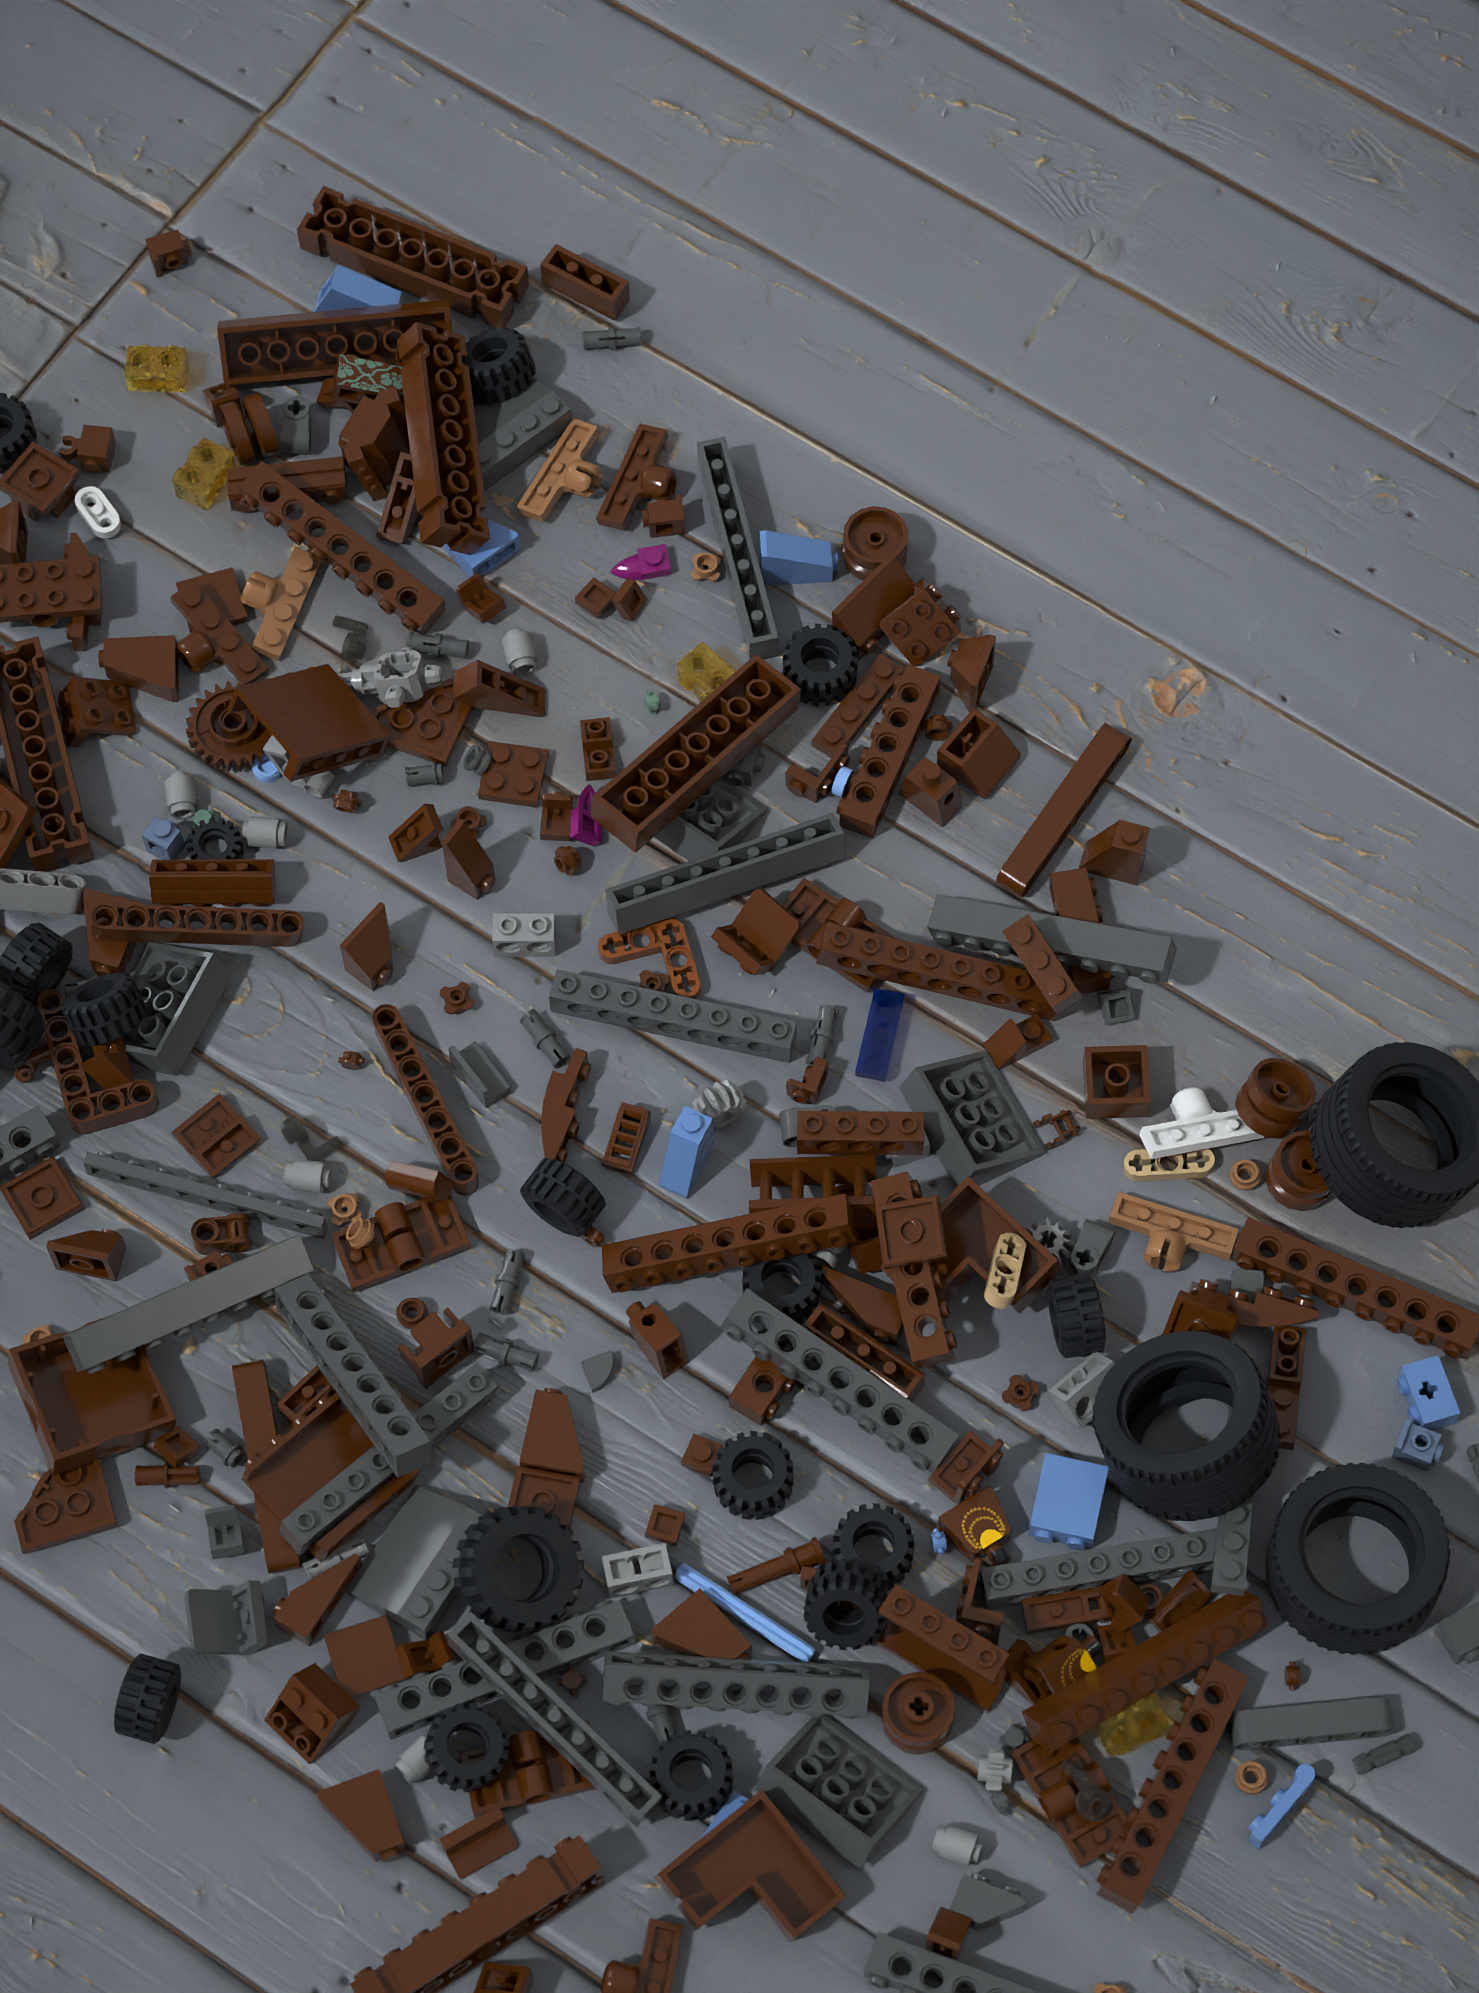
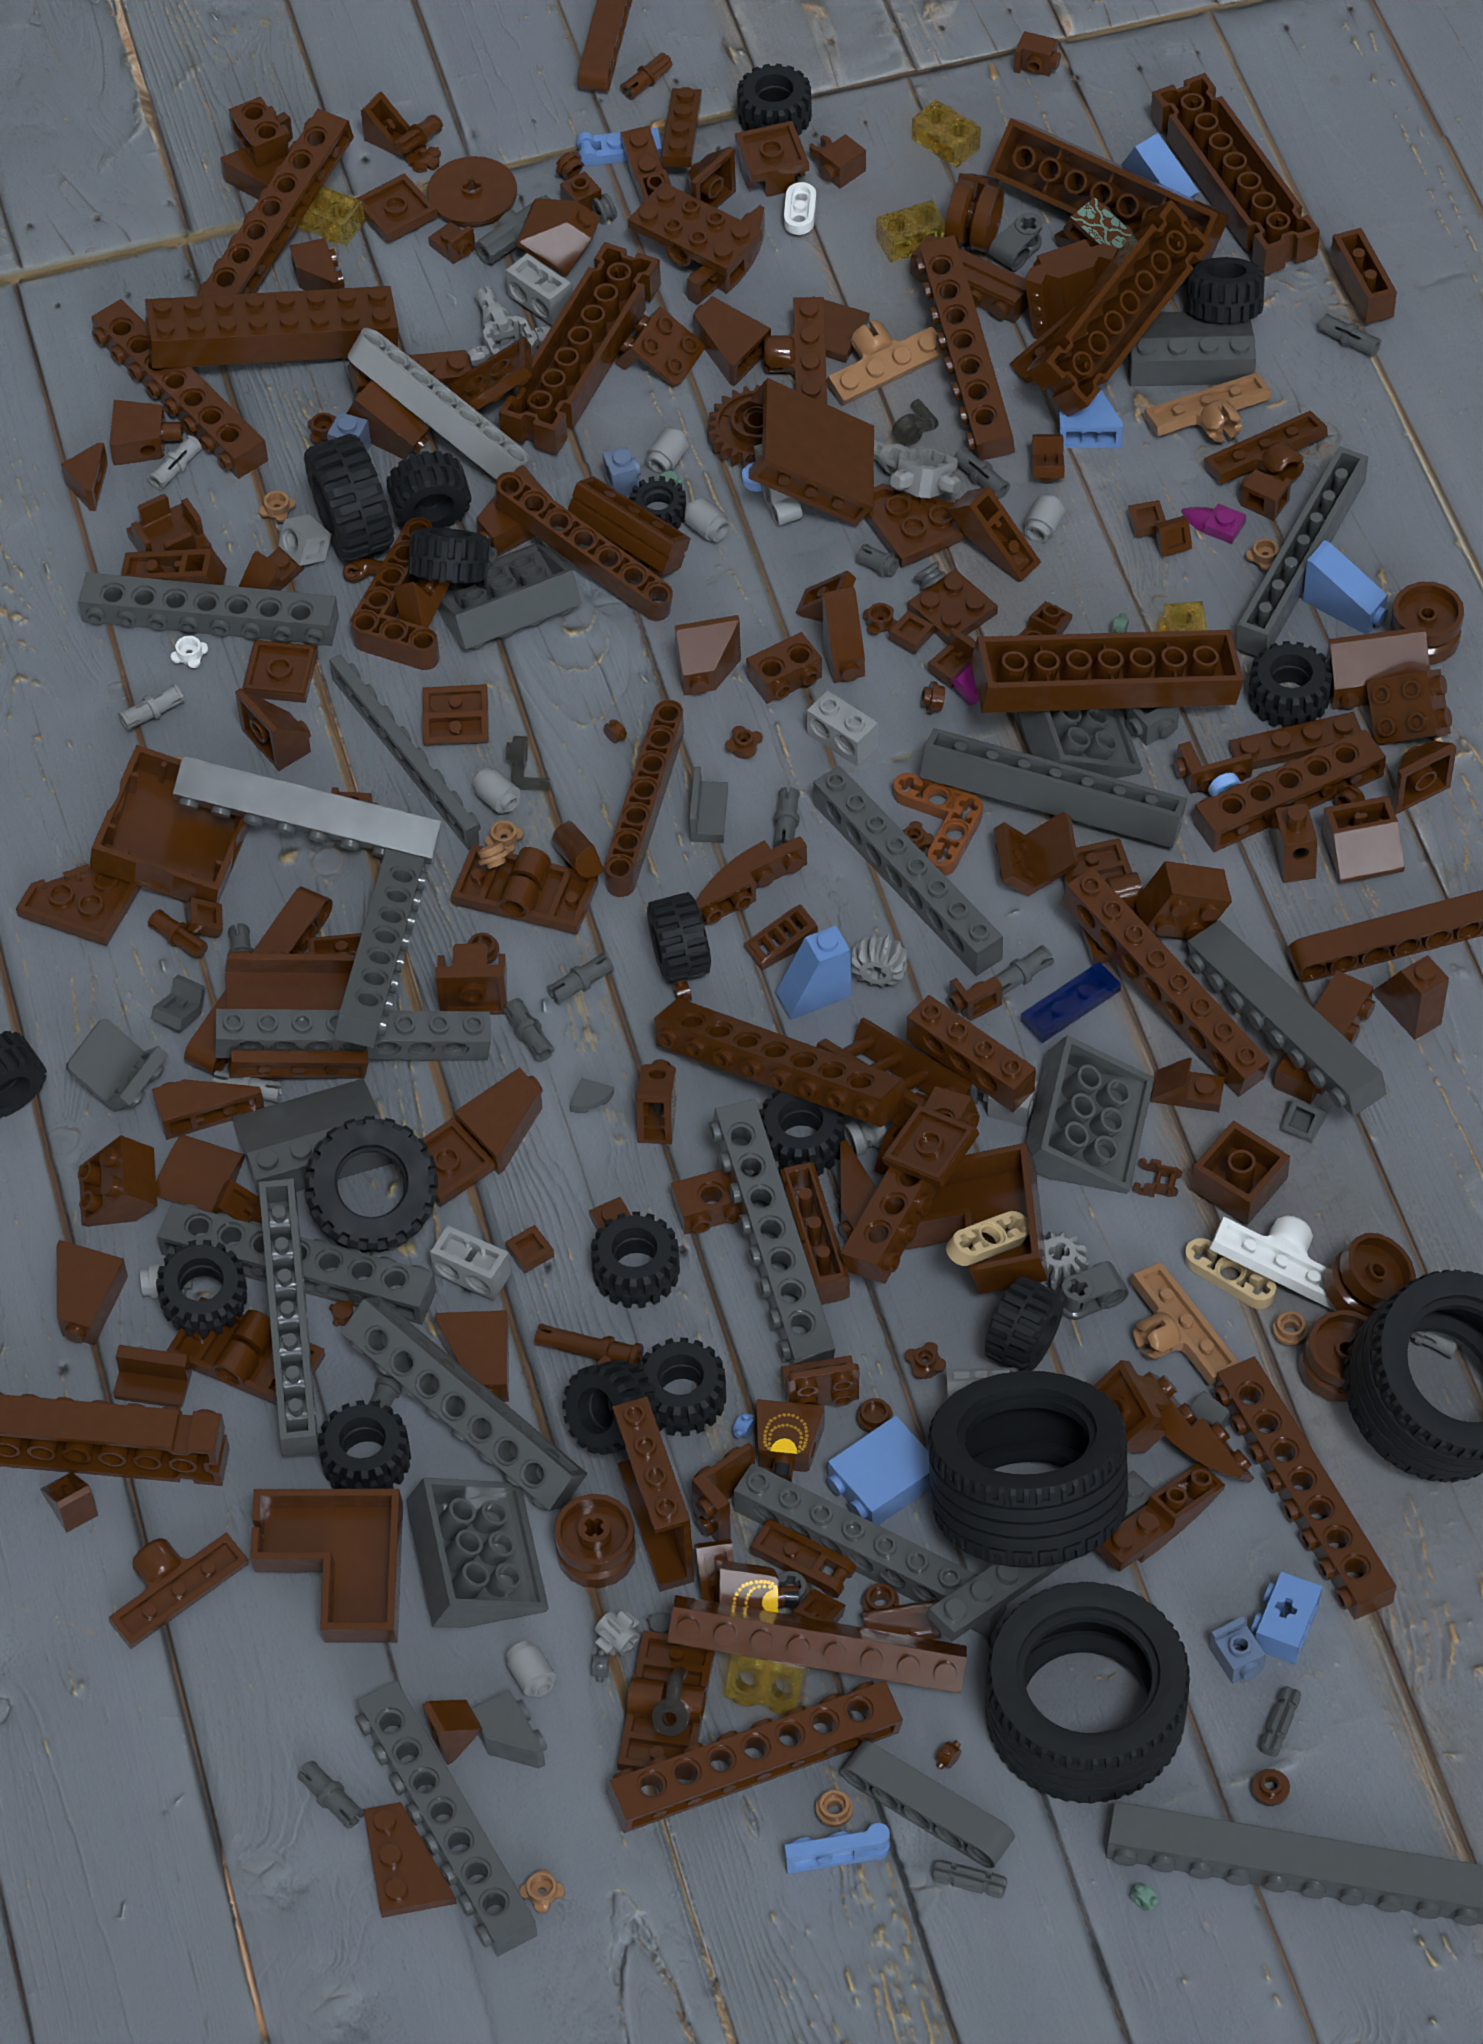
camera: 40 degrees right, 10 degrees down
reddish brown piece [191,1213,253,1255] -> none
reddish brown plate [332,790,362,813] -> none
light blue axle [675,1563,815,1663] -> none
reddish brown brick [1002,914,1084,1013] -> none
reddish brown panel [1100,1573,1149,1633] -> none
none -> reddish brown brick [746,632,822,704]
none -> reddish brown plate [857,1398,893,1433]
none -> reddish brown plate [889,611,934,654]
none -> reddish brown brick [1135,861,1232,940]

